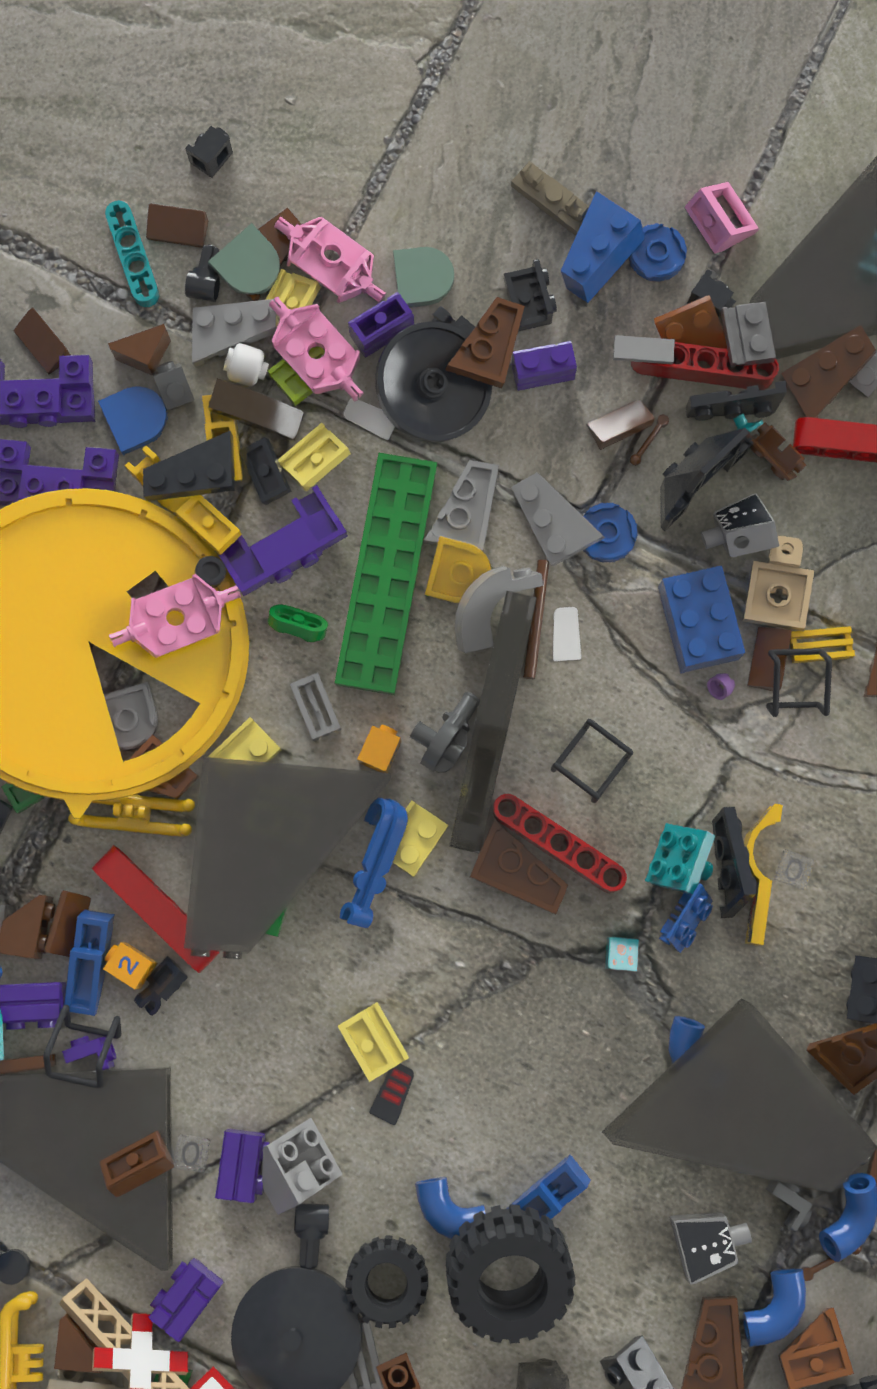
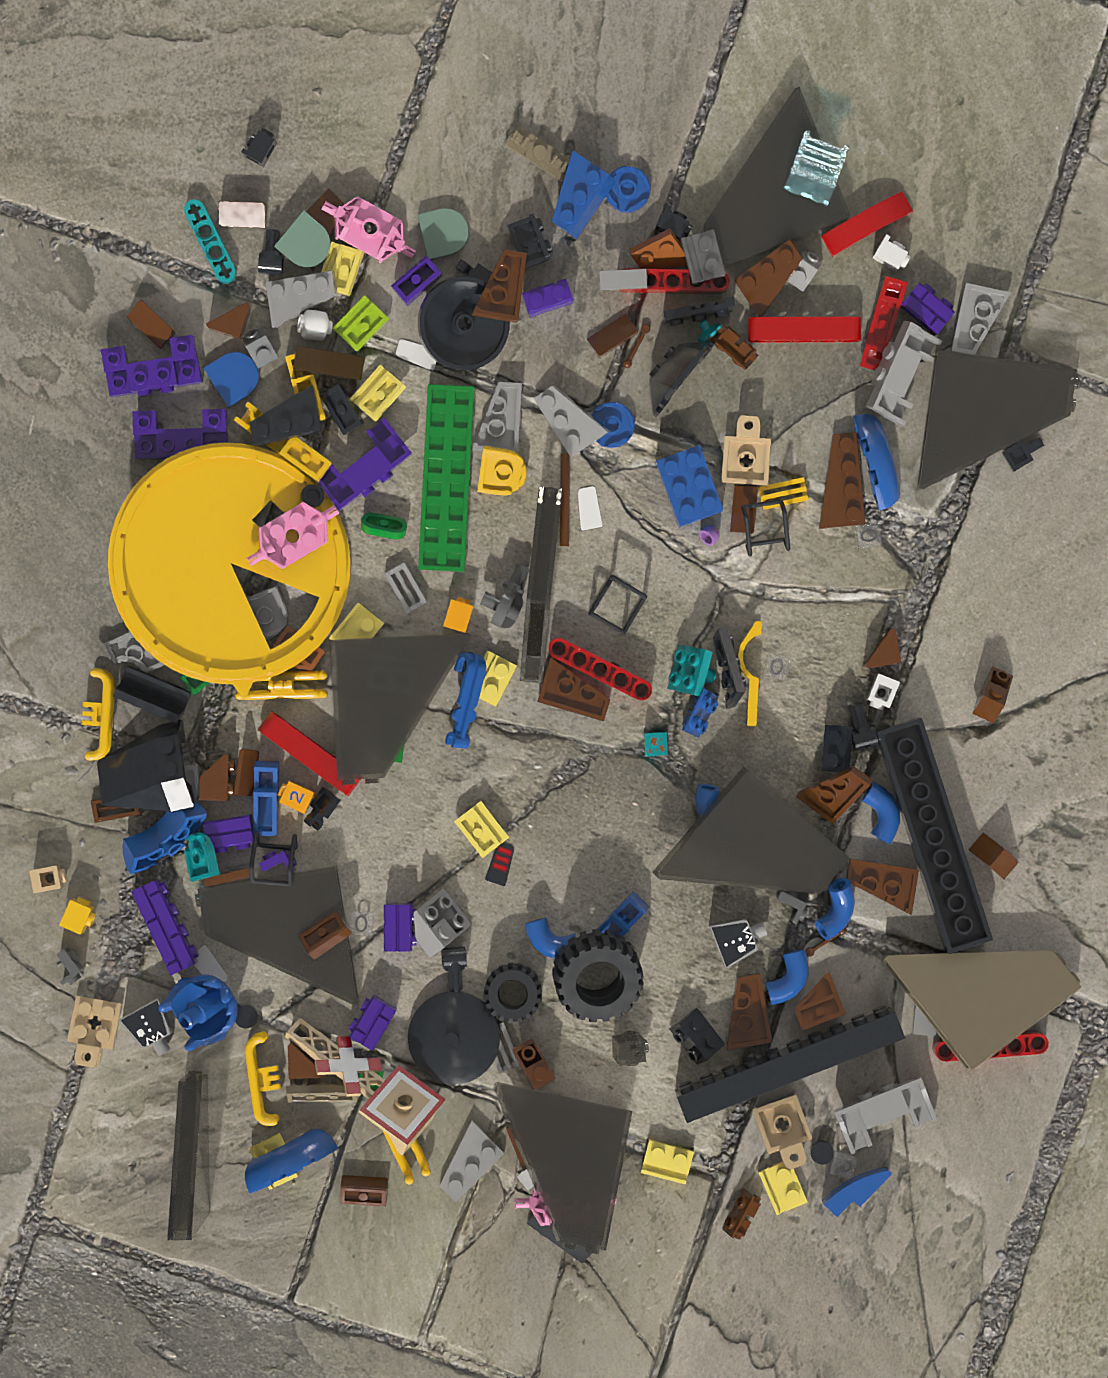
camera: 10 degrees left, 10 degrees up
bright pink plate [269,297,364,401] -> none
light grey arch [455,566,544,653] -> none
bright pink tile [685,182,759,254] -> none
light grey torso [701,493,779,557] -> none

